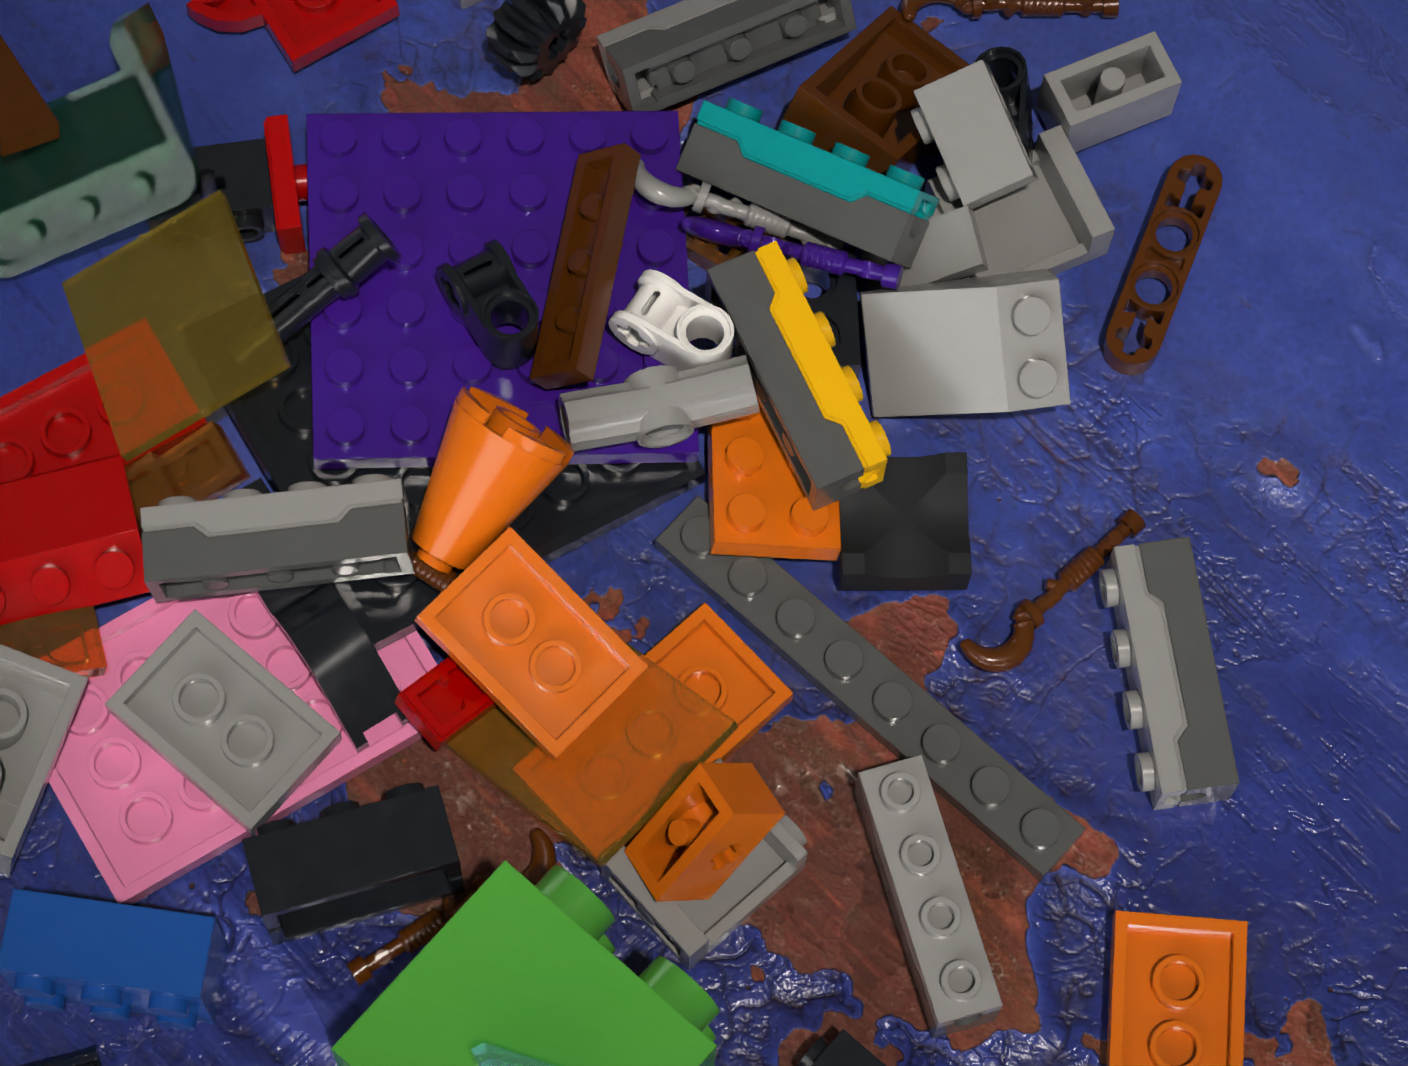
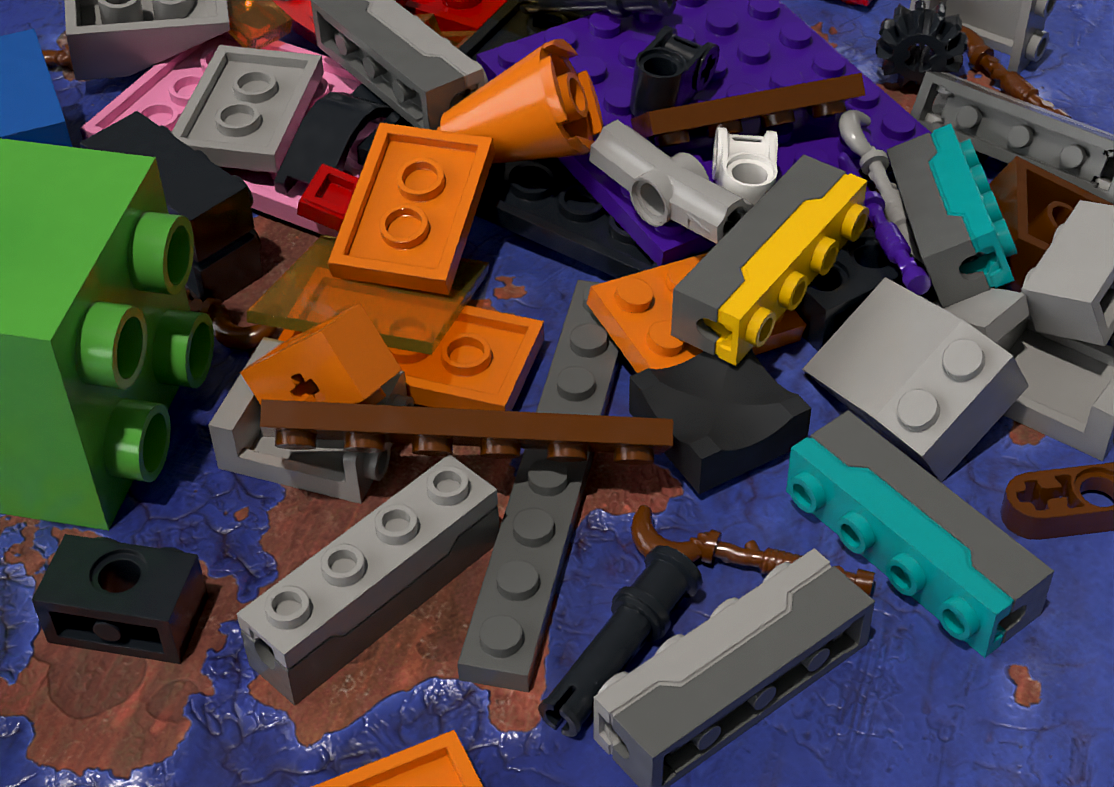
camera: 65 degrees right, 25 degrees down
none -> reddish brown plate [260,399,673,465]
none -> black pin [538,545,703,737]
none -> teal piece [786,410,1054,658]

